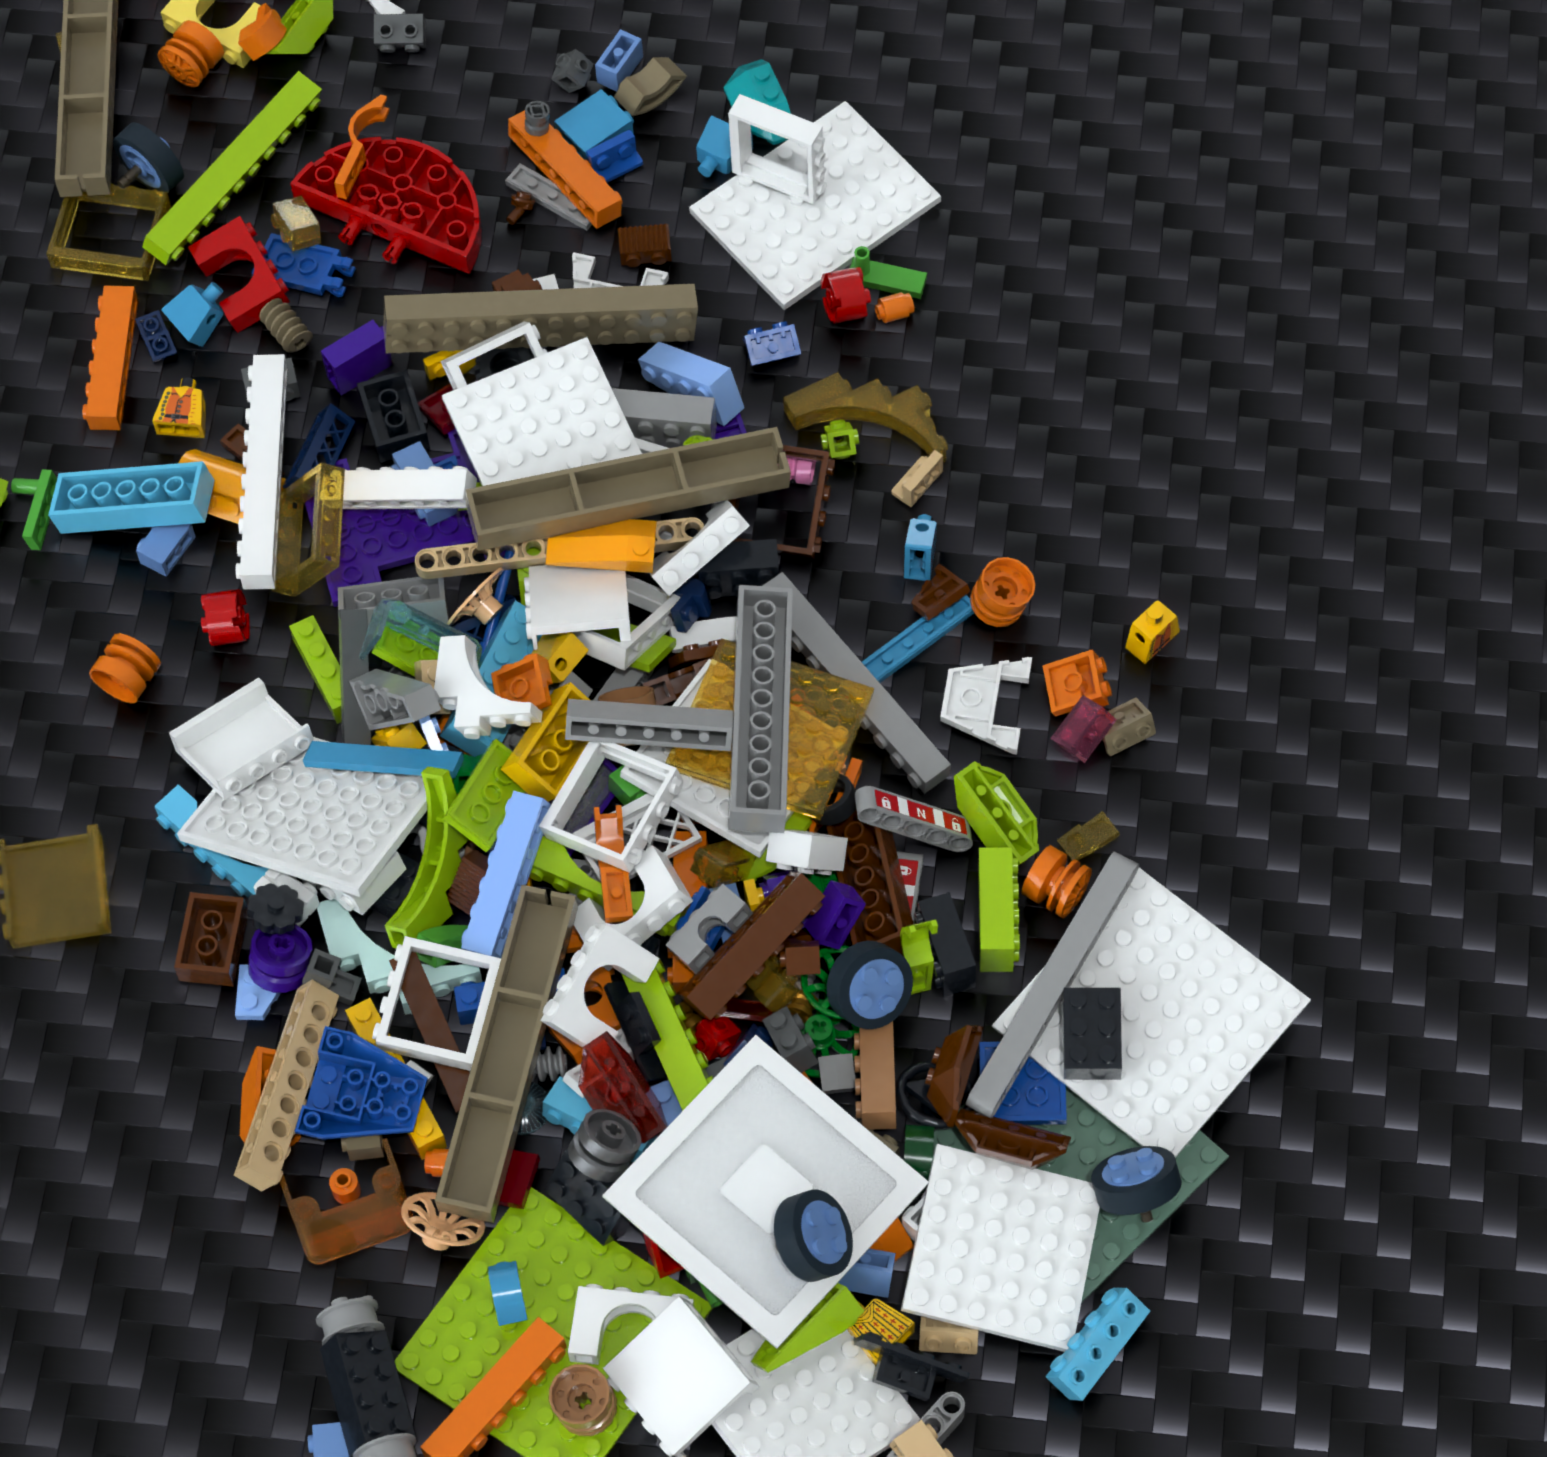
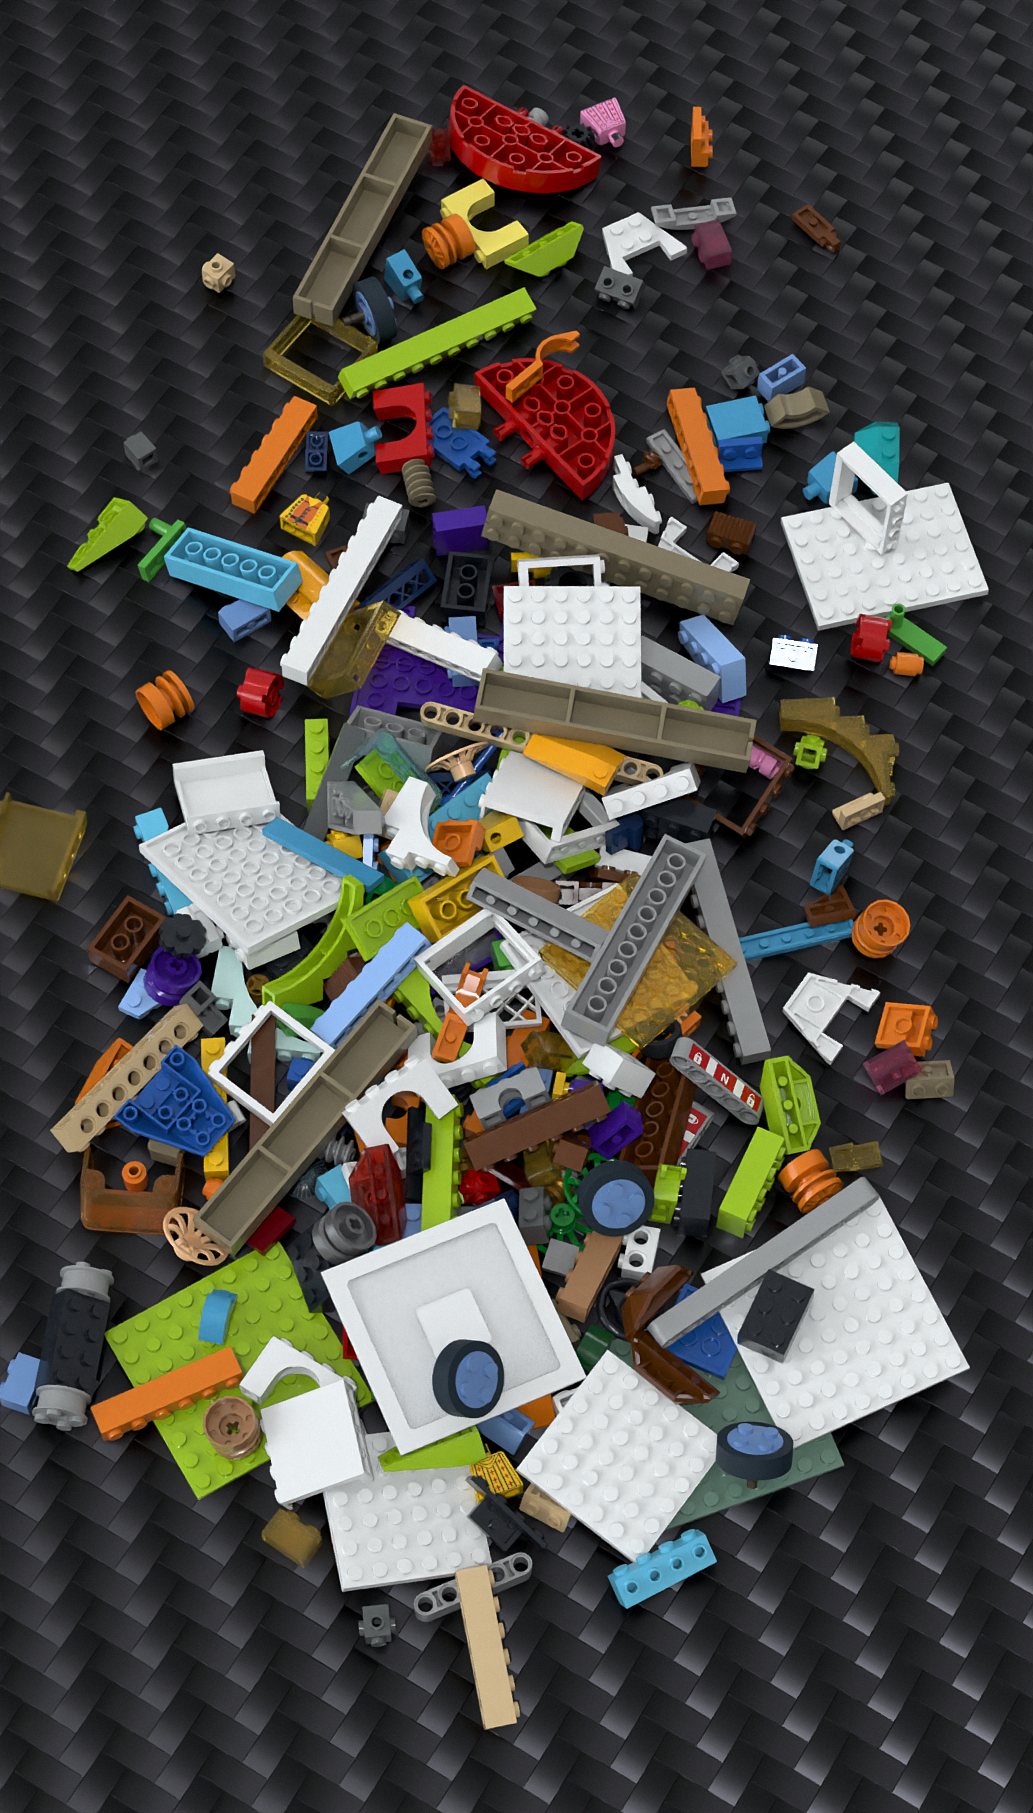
camera: 20 degrees right, 0 degrees up
orange brick [238,3,287,61] -> none
dark grey wheel [525,101,550,136] -> none
yellow torso [1125,600,1180,664] -> none
none -> pearl gold wheel [247,974,269,1003]
none -> dark azure torso [384,249,424,304]
none -> white slope [612,454,662,534]
none -> white brick [618,1225,661,1281]

